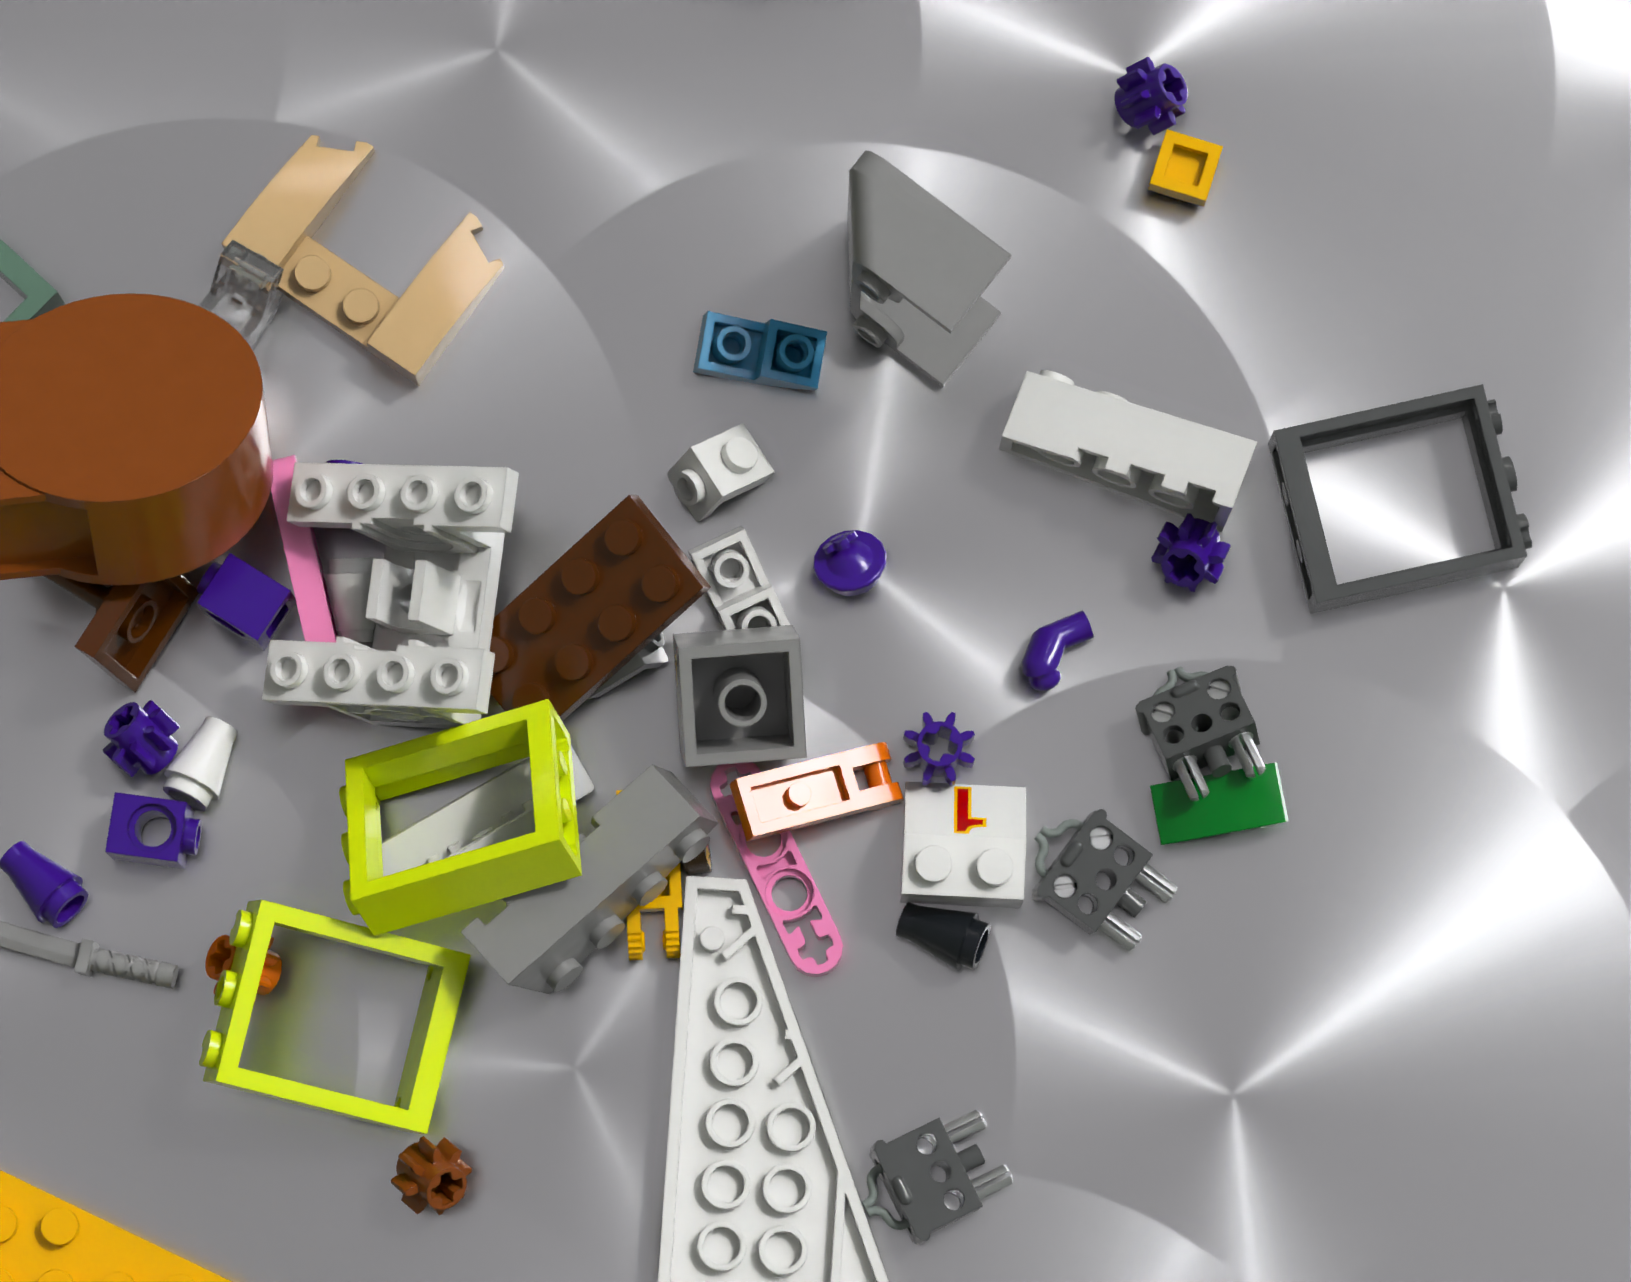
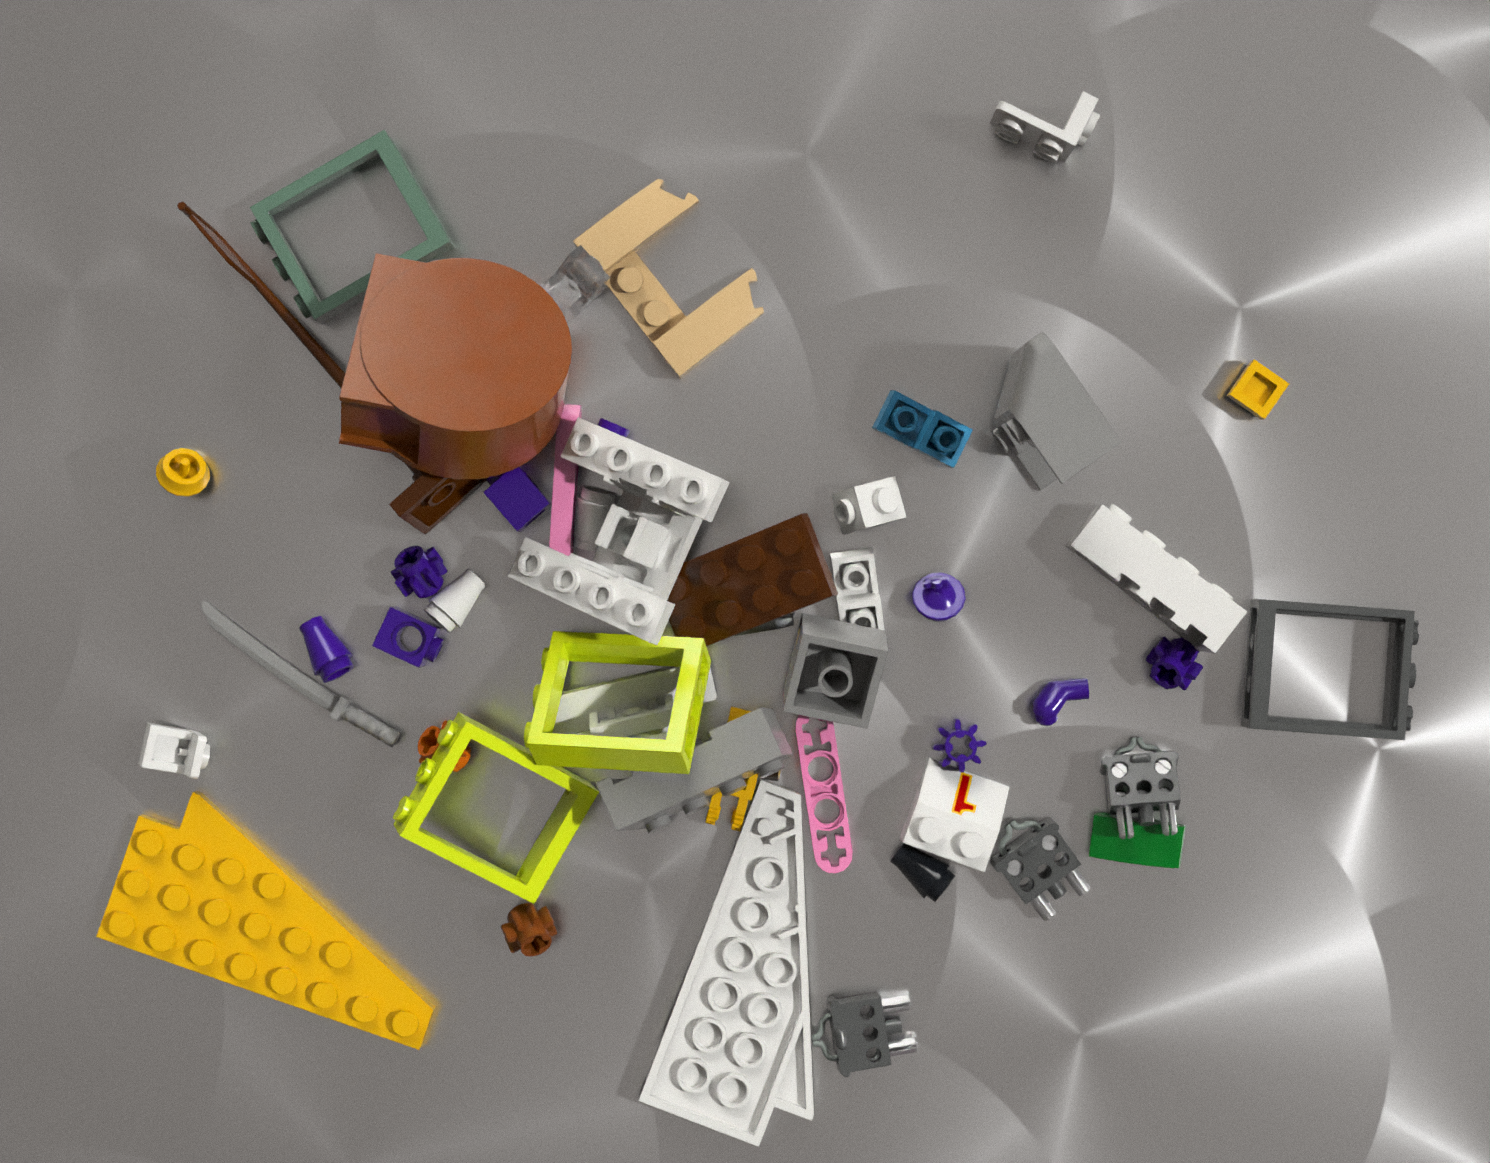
camera: 15 degrees right, 10 degrees up
plate [729,742,904,842] -> none
dark purple gear [1114,57,1188,135] -> none

